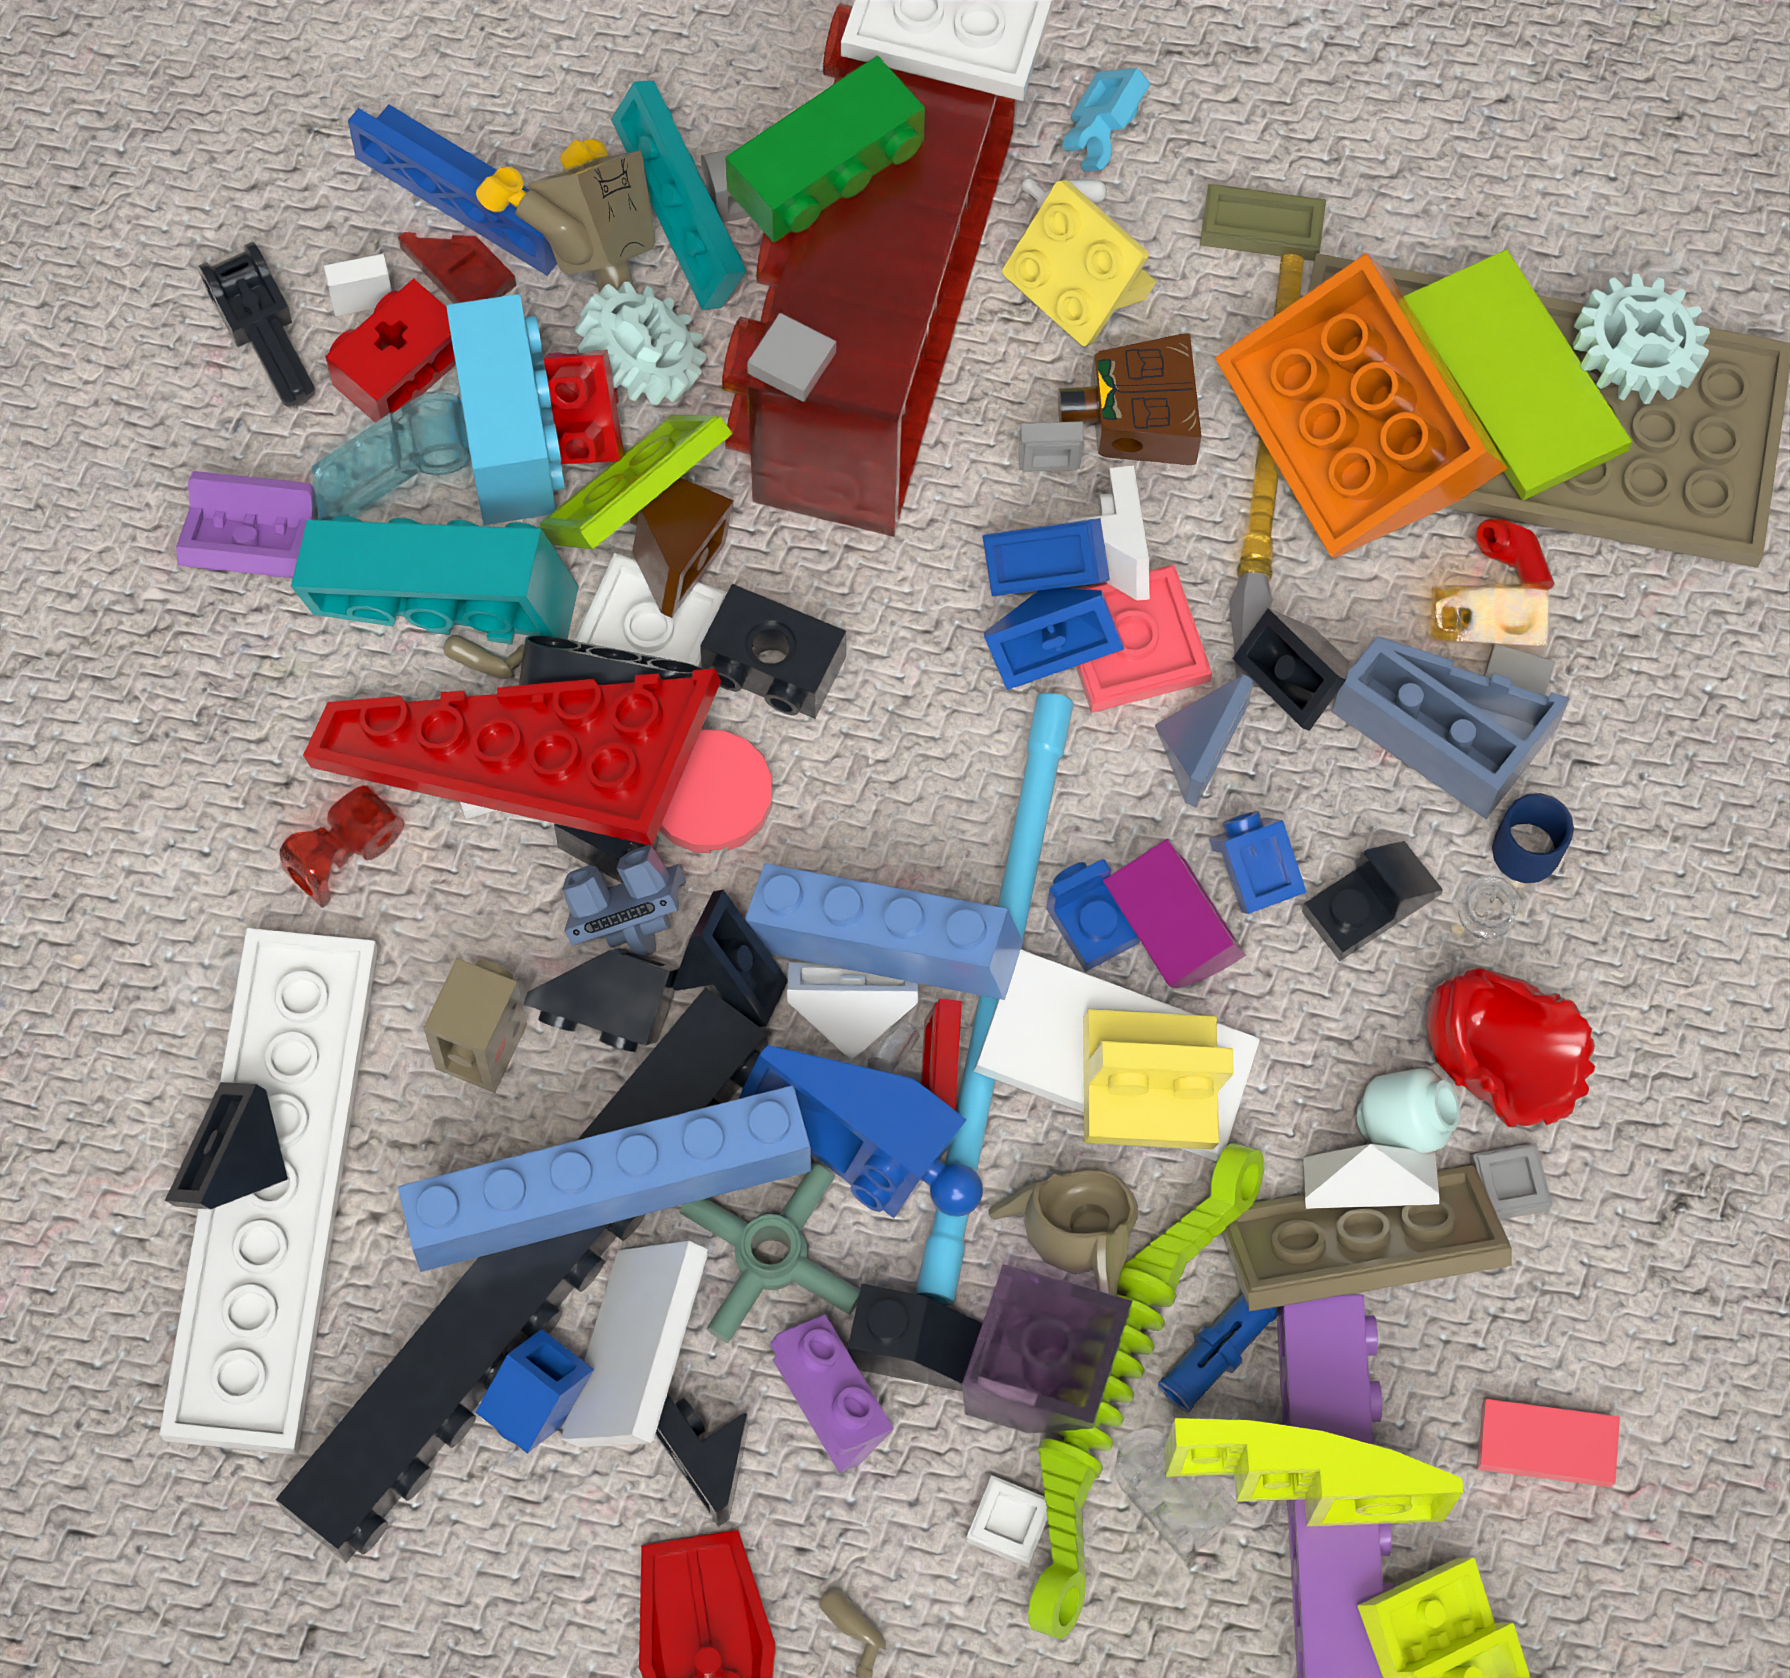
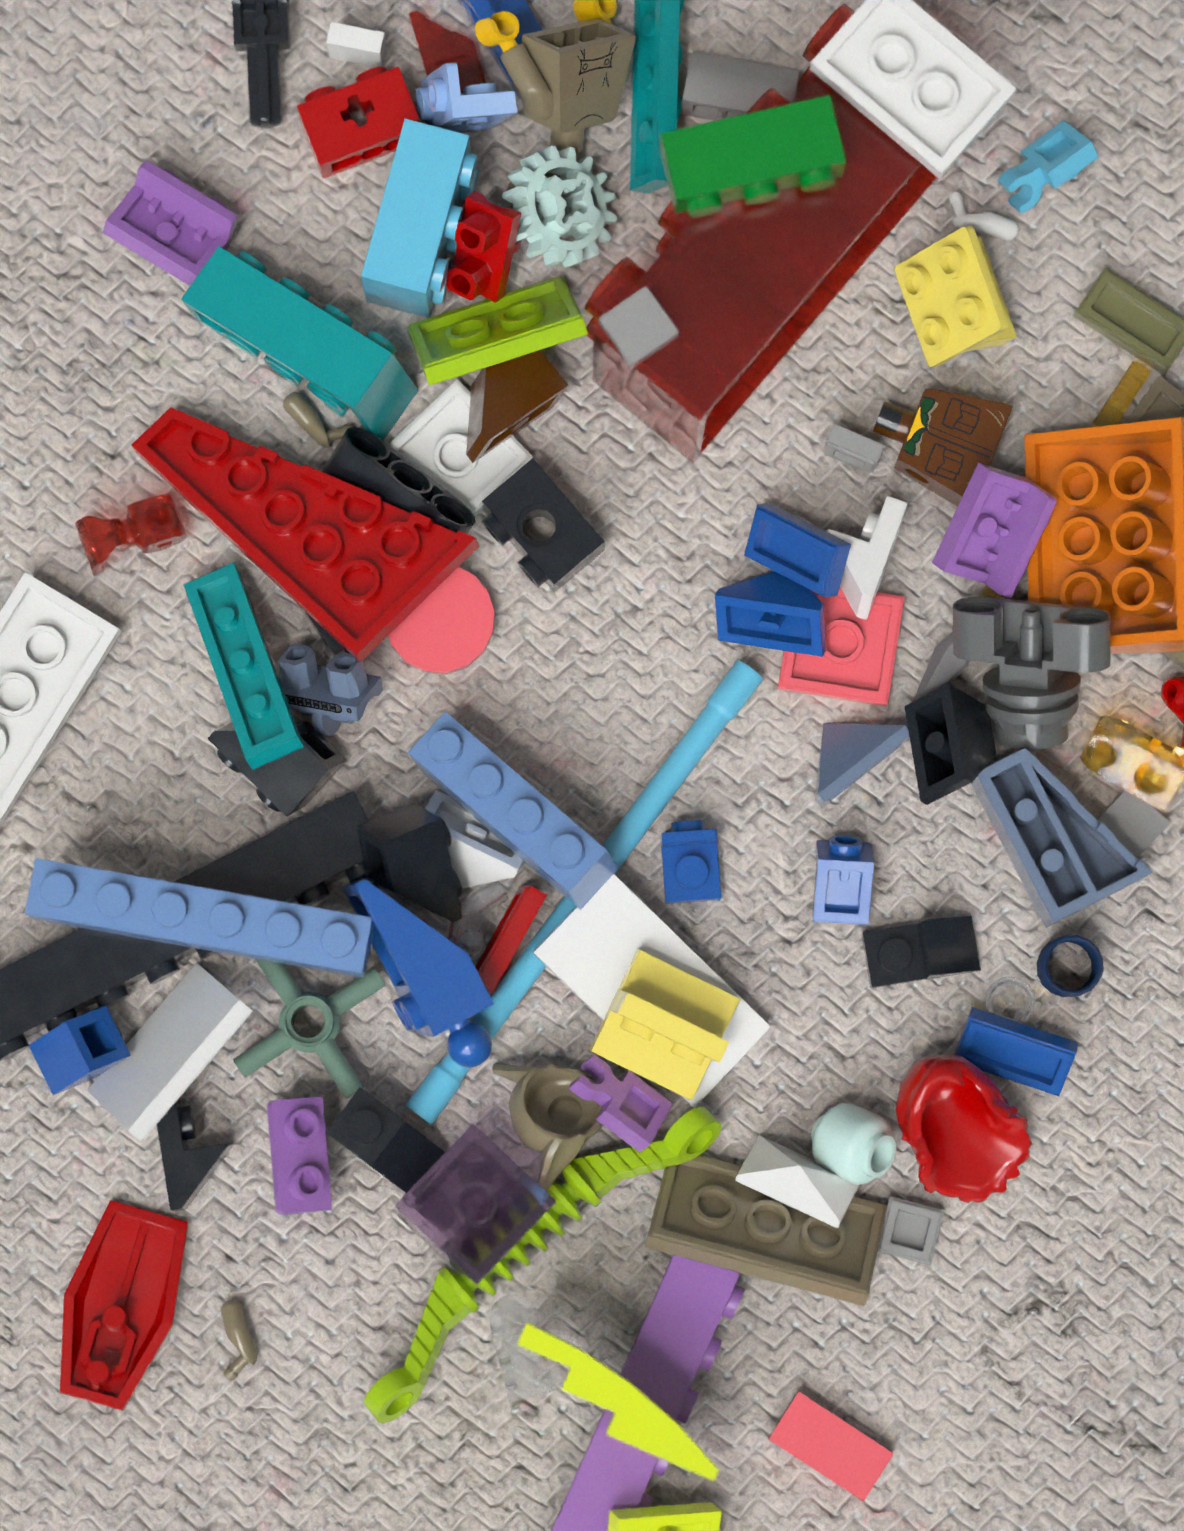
camera: 25 degrees right, 15 degrees up
clear light blue plate [312,392,471,521] -> none
dark tan brick [423,958,527,1093] -> none
black slope [672,889,788,1027] -> none
white tile [966,1475,1048,1568] -> none
magenta brick [1103,838,1246,988] -> none
blue pin [1158,1292,1278,1413] -> none
none -> teal plate [184,562,304,770]
none -> black slope [356,803,463,922]
none -> light blue bracket [415,63,517,132]
none -> medium lavender plate [568,1054,673,1152]
none -> medium lavender bracket [932,463,1057,598]
none -> dark grey beam [952,597,1111,750]
none -> blue tile [954,1007,1078,1096]

